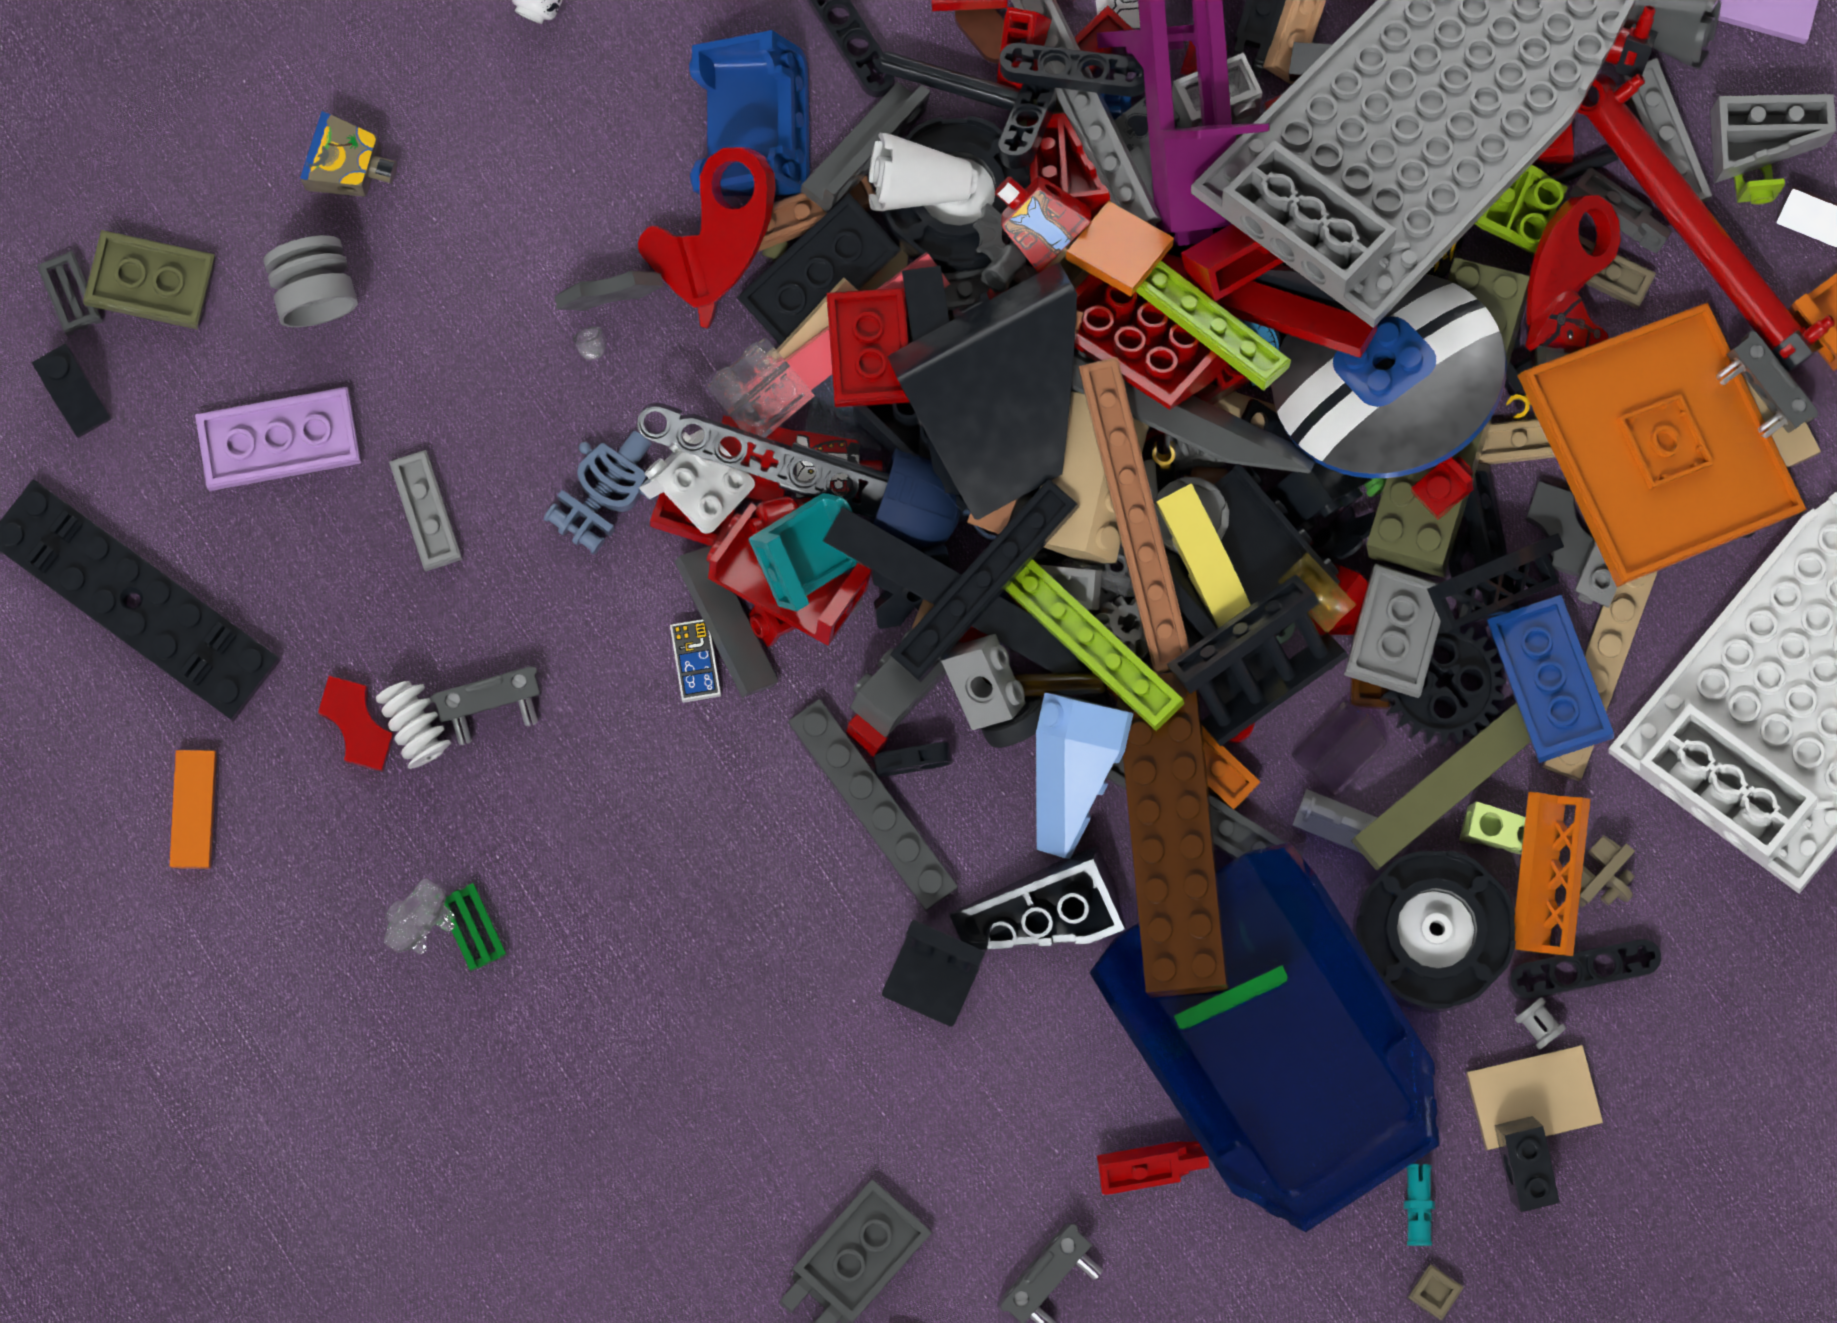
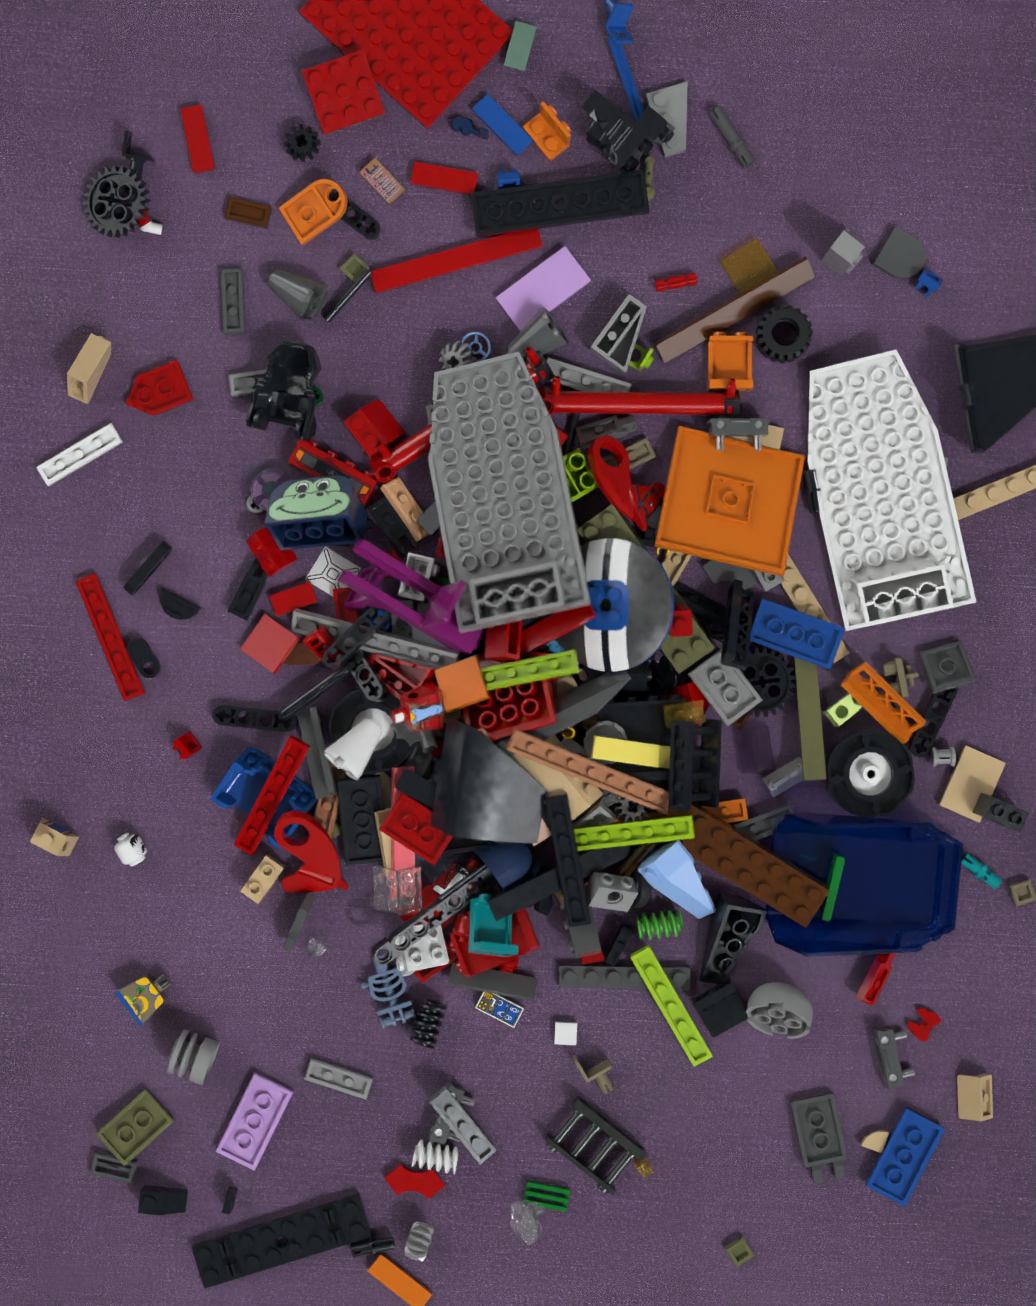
camera: 50 degrees left, 10 degrees up
none -> black tile [222,1186,238,1214]
none -> red plate [234,735,311,856]
none -> tan brick [240,854,286,904]
none -> black axle [351,1237,395,1258]
none -> light grey gear [404,1221,434,1261]
none -> black piece [409,999,447,1048]
none -> tile [427,1085,497,1165]
none -> pearl dark grey fence [545,1095,647,1196]
none -> white tile [554,1021,577,1045]
none -> dark tan bracket [573,1054,615,1094]
none -> lime plate [630,945,713,1067]
none -> clear yellow bush [634,1158,655,1179]
none -> bright green piece [636,909,683,941]
none -> olive tile [724,1235,755,1267]
none -> light grey cylinder [746,982,813,1039]
none -> black axle [802,469,821,514]
none -> red piece [908,1007,941,1042]
none -> dark grey tile [919,640,976,694]

